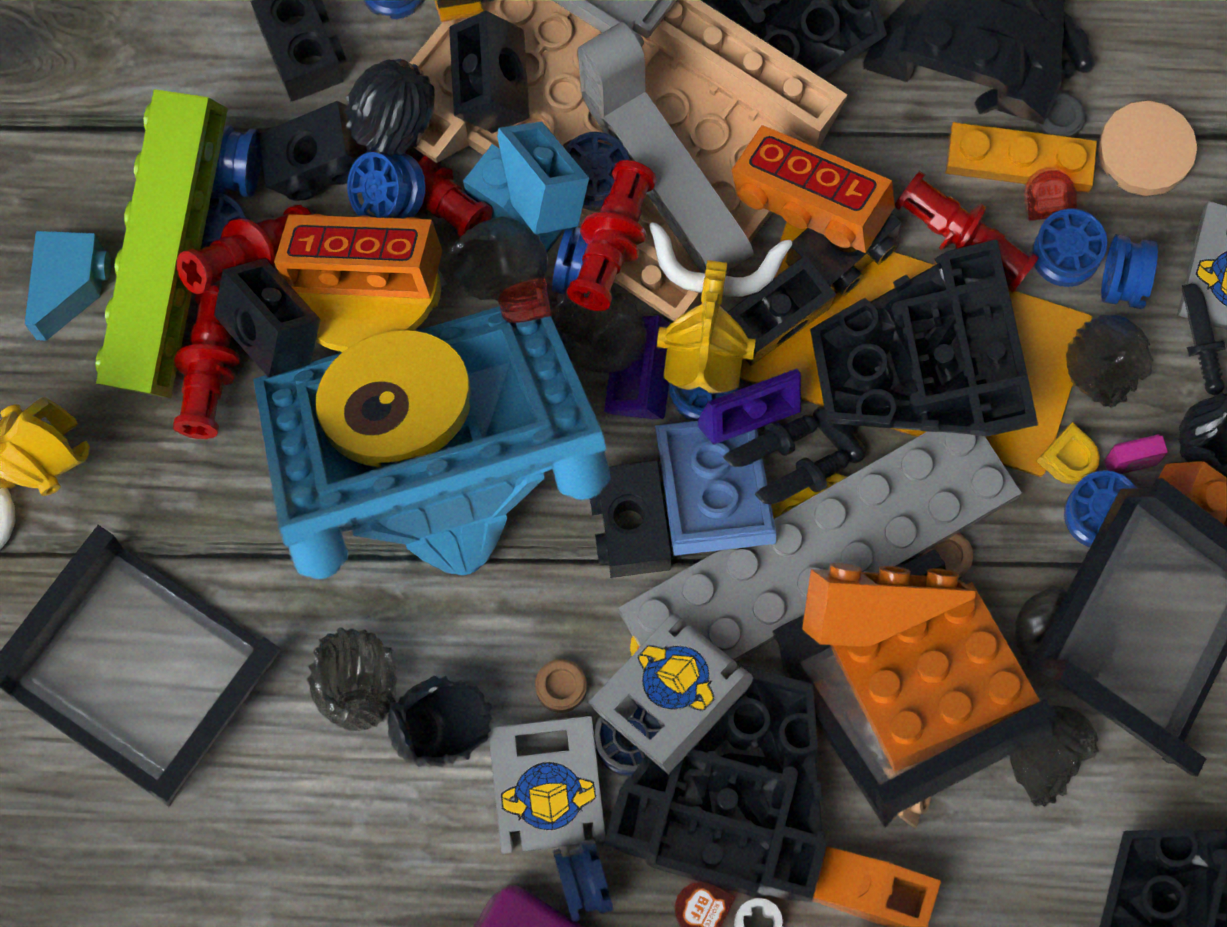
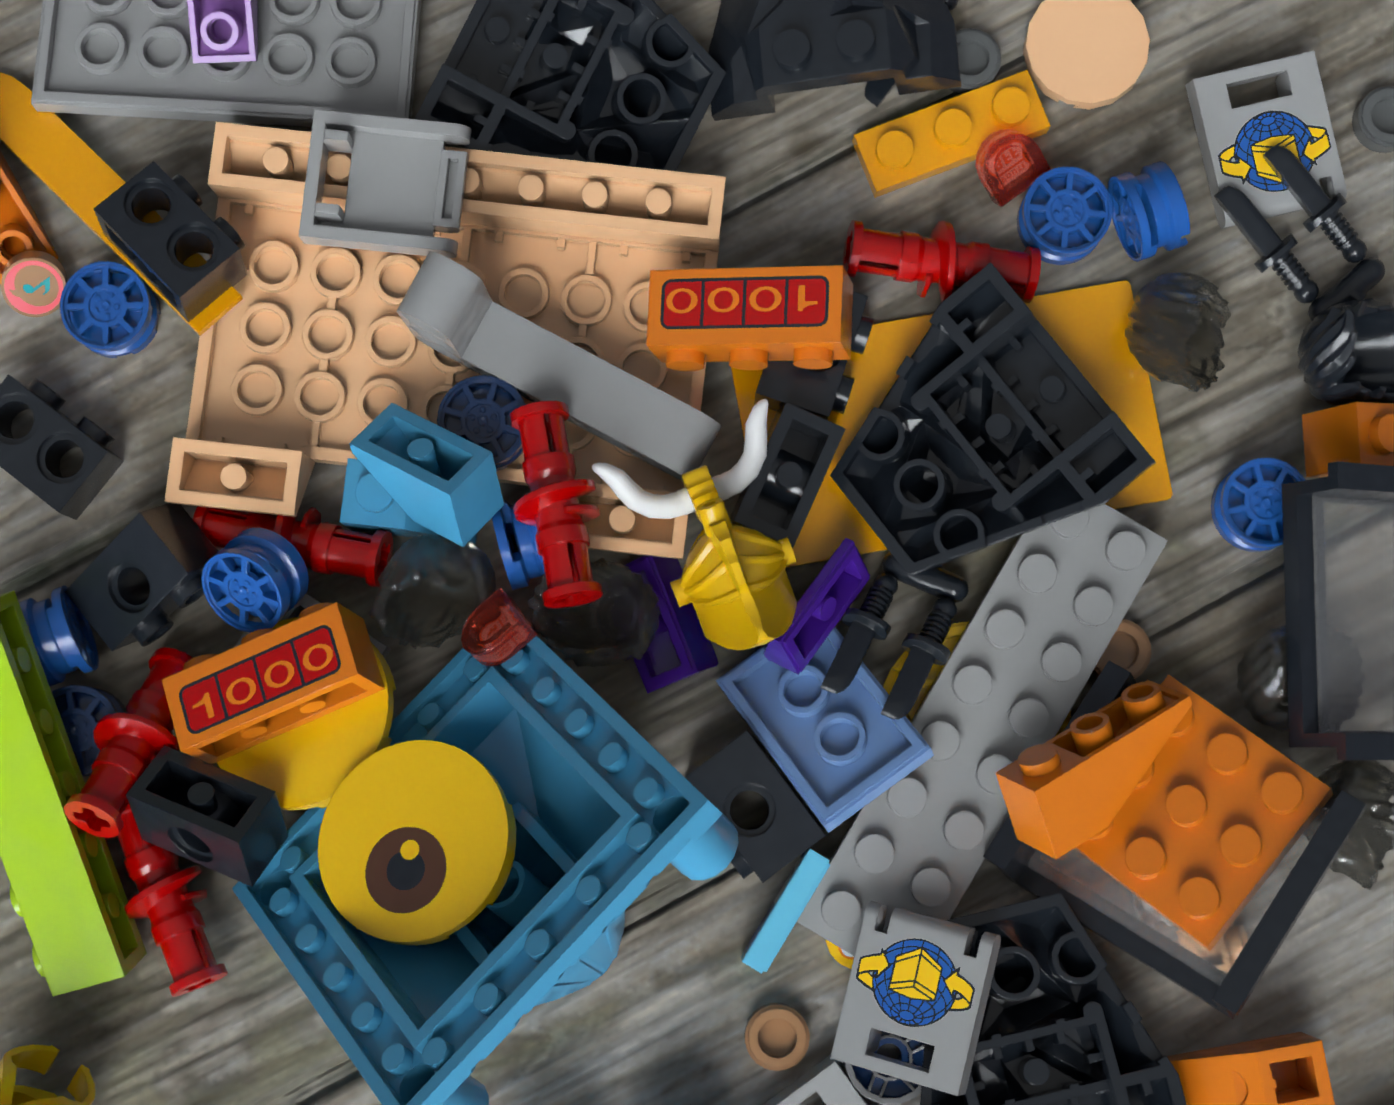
camera: 30 degrees left, 10 degrees up
black hair [344,59,435,156] -> none
black brick [449,10,530,133] -> none
yellow tile [1036,422,1100,485] -> none
dark pink tile [1104,434,1168,474] -> none
none -> medium azure tile [741,848,830,974]

